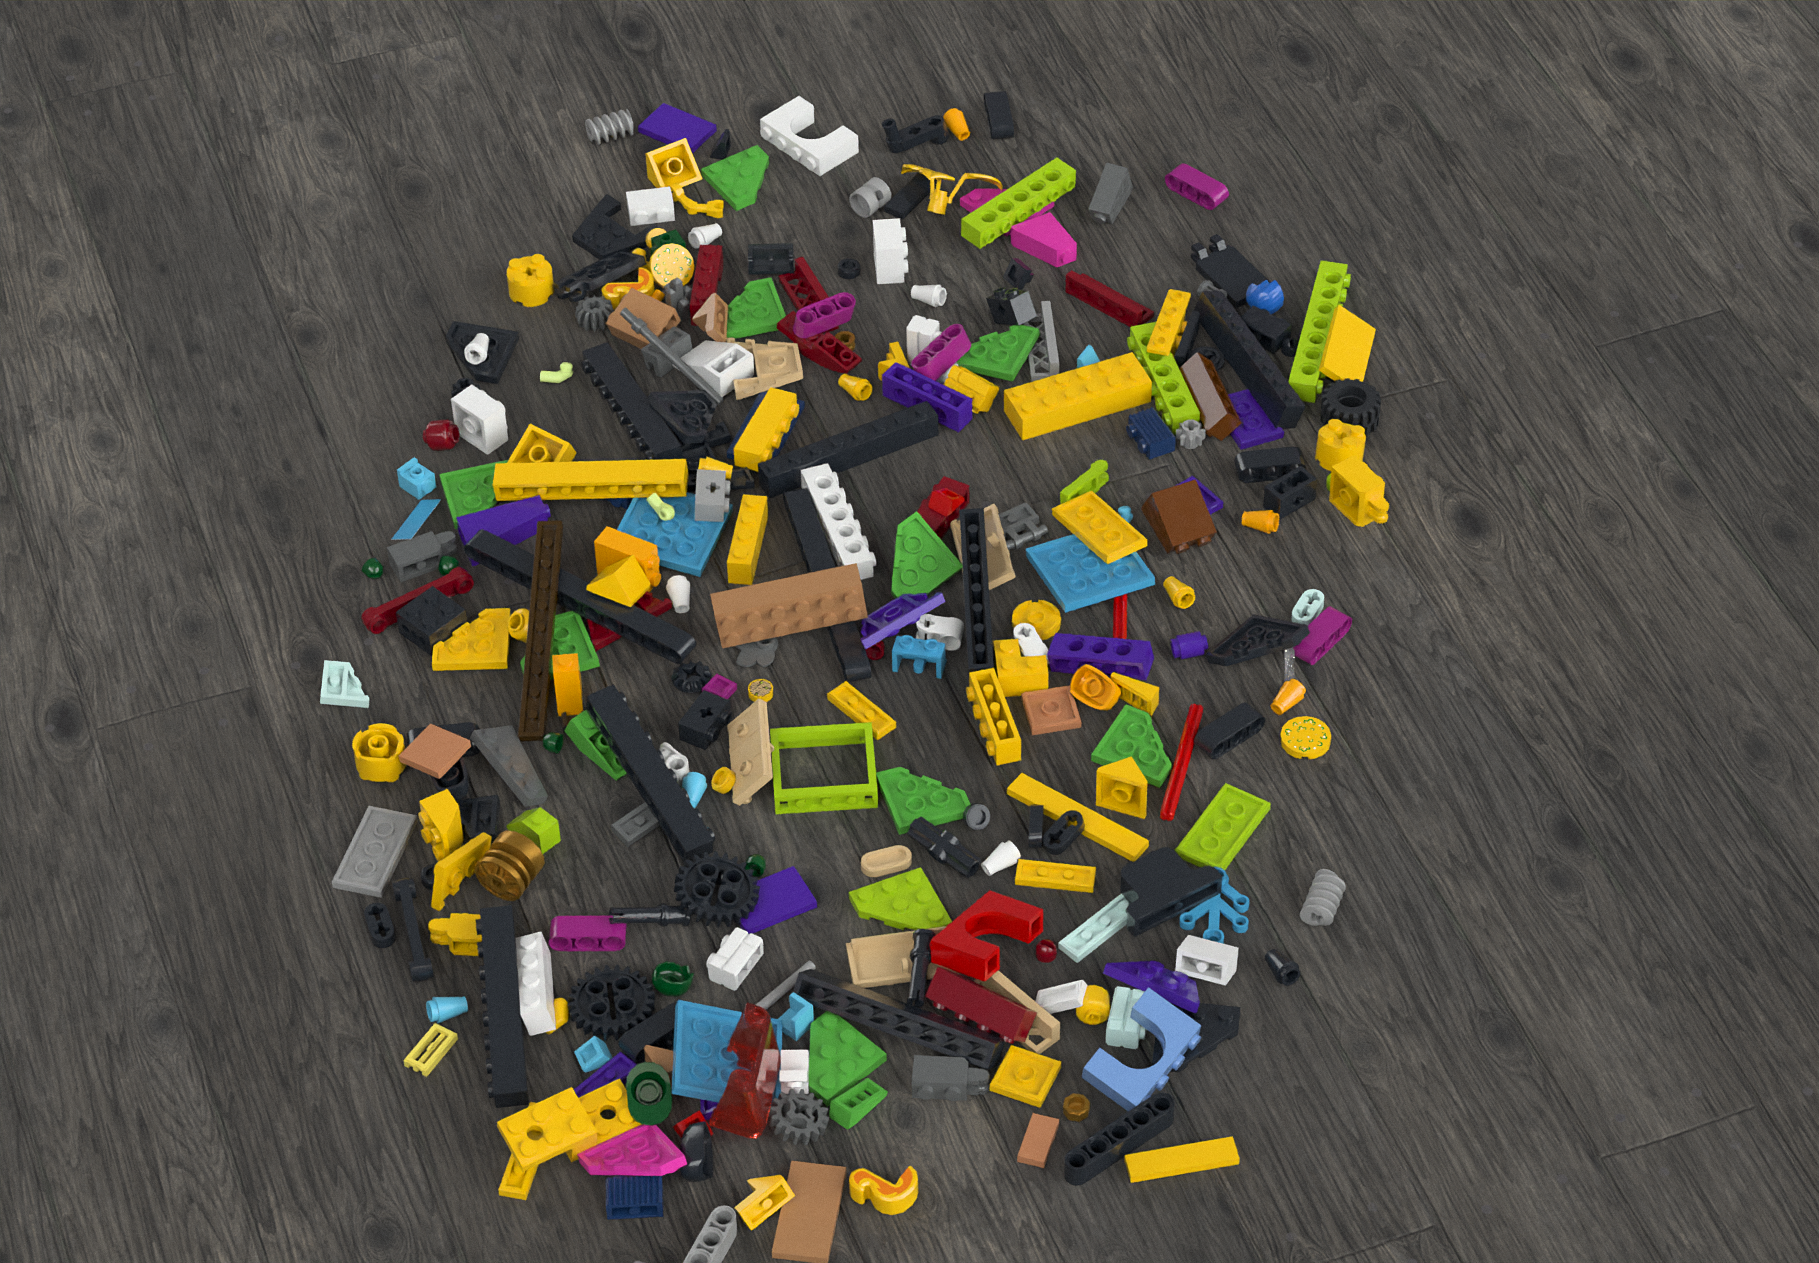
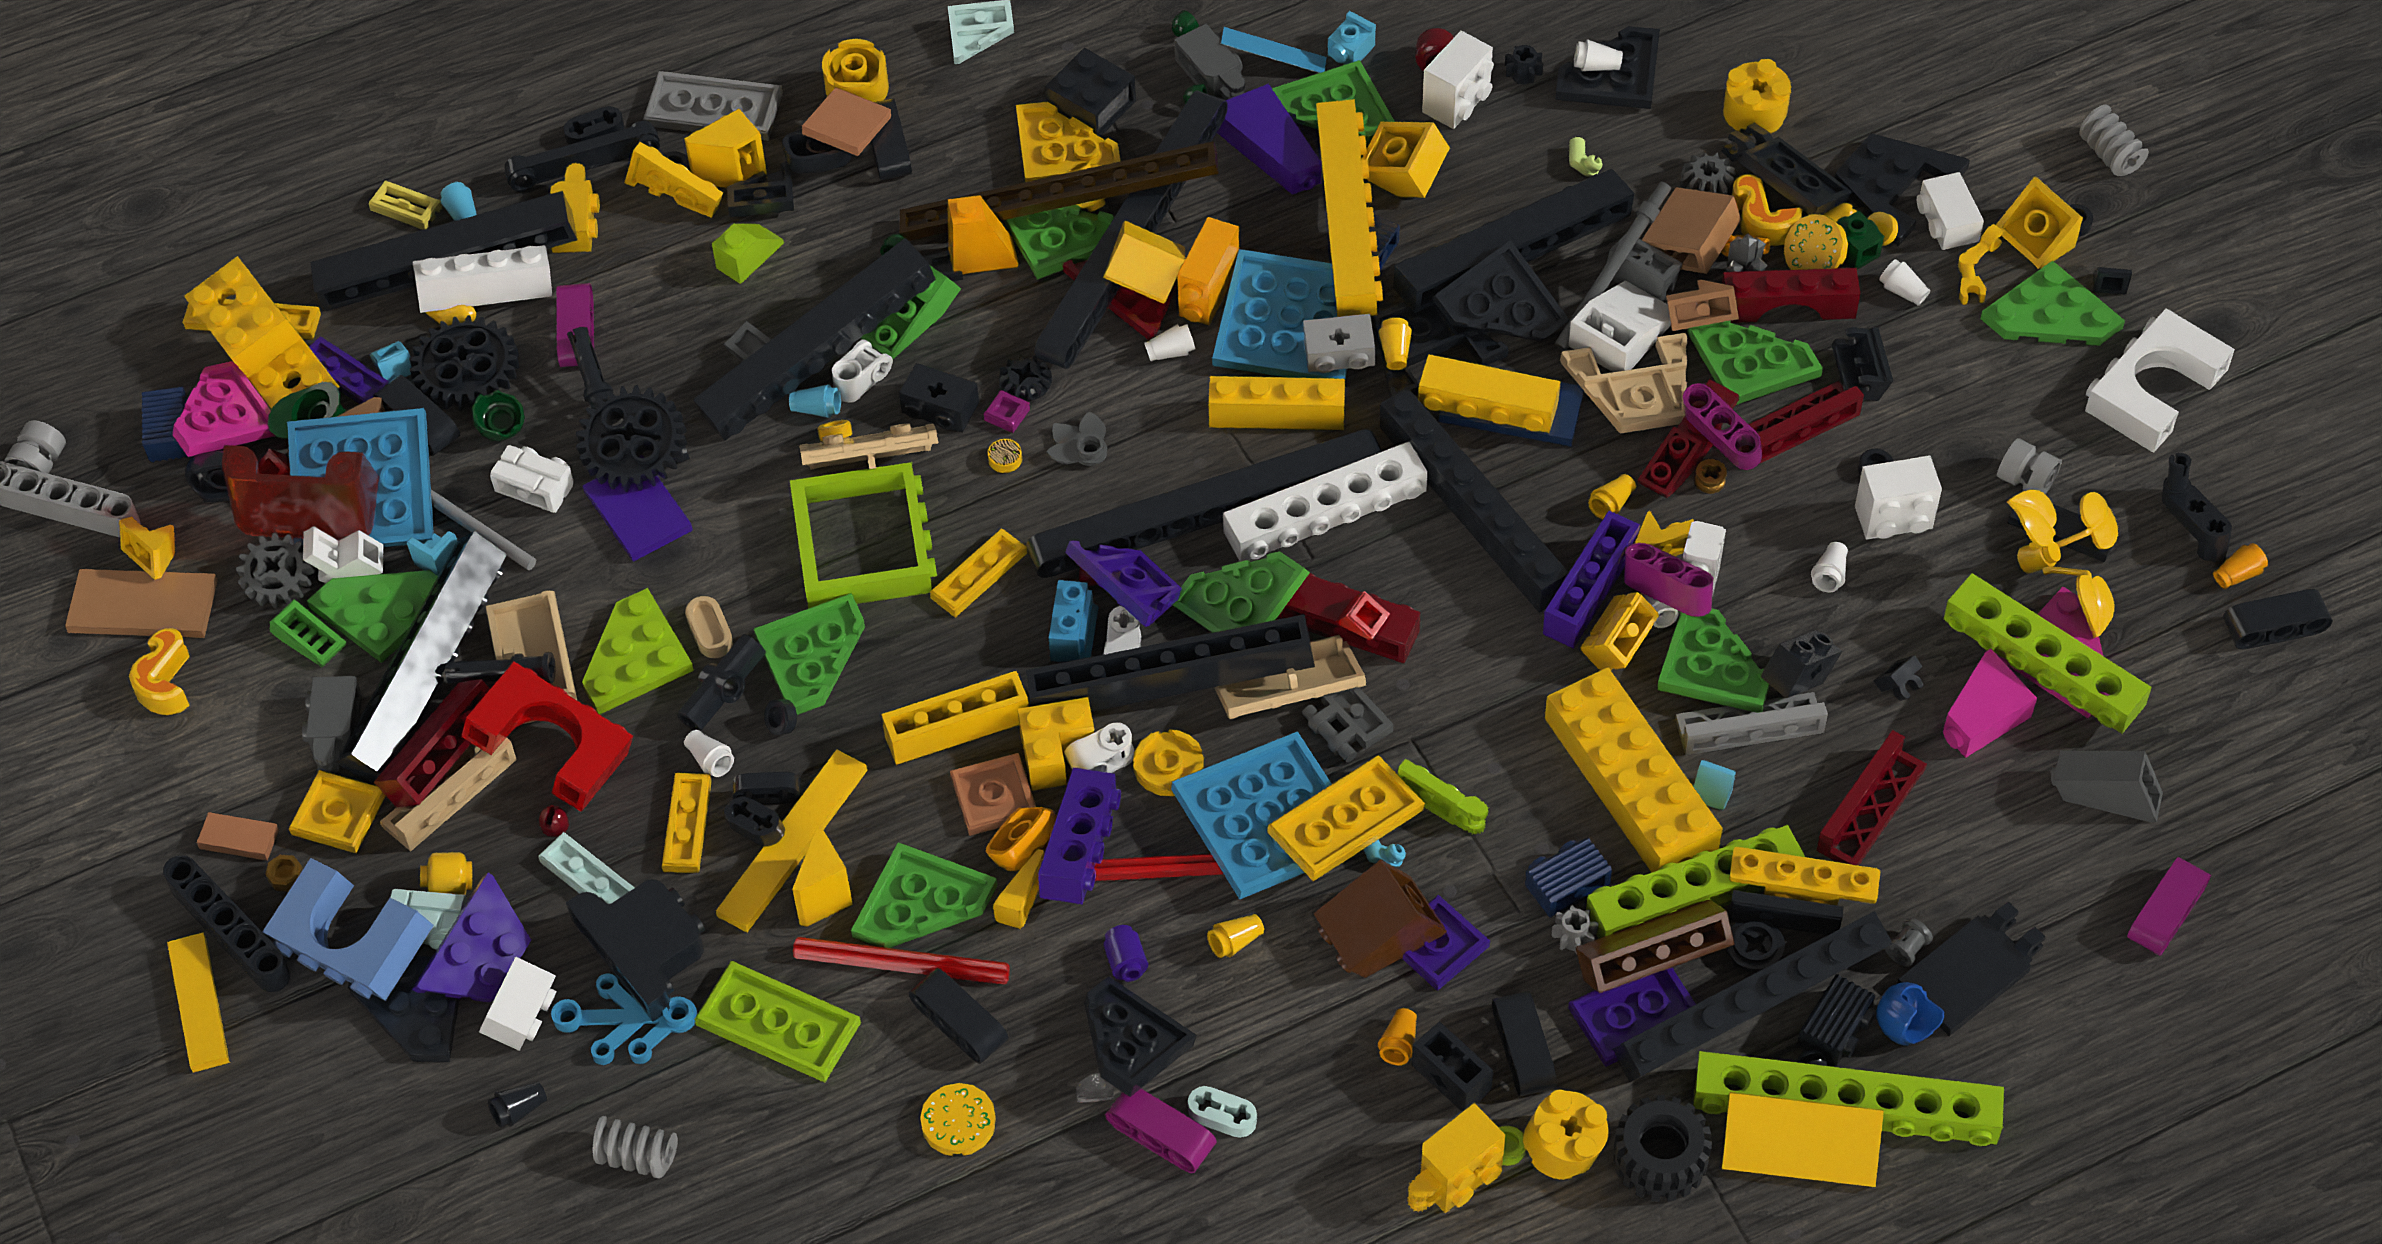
camera: 85 degrees right, 10 degrees up
dark red piece [361,567,474,634] -> none
dark grey wing [470,725,548,807] -> none
pearl gold wheel [474,831,545,901] -> none
dark purple tile [638,103,717,154] -> none
yellowish green arm [647,493,675,521] -> none
medium nougat brick [710,563,868,648] -> none
dark green hinge [745,854,766,877] -> none
white tile [1035,980,1088,1014] -> none
light orange cone [1270,679,1306,715] -> none

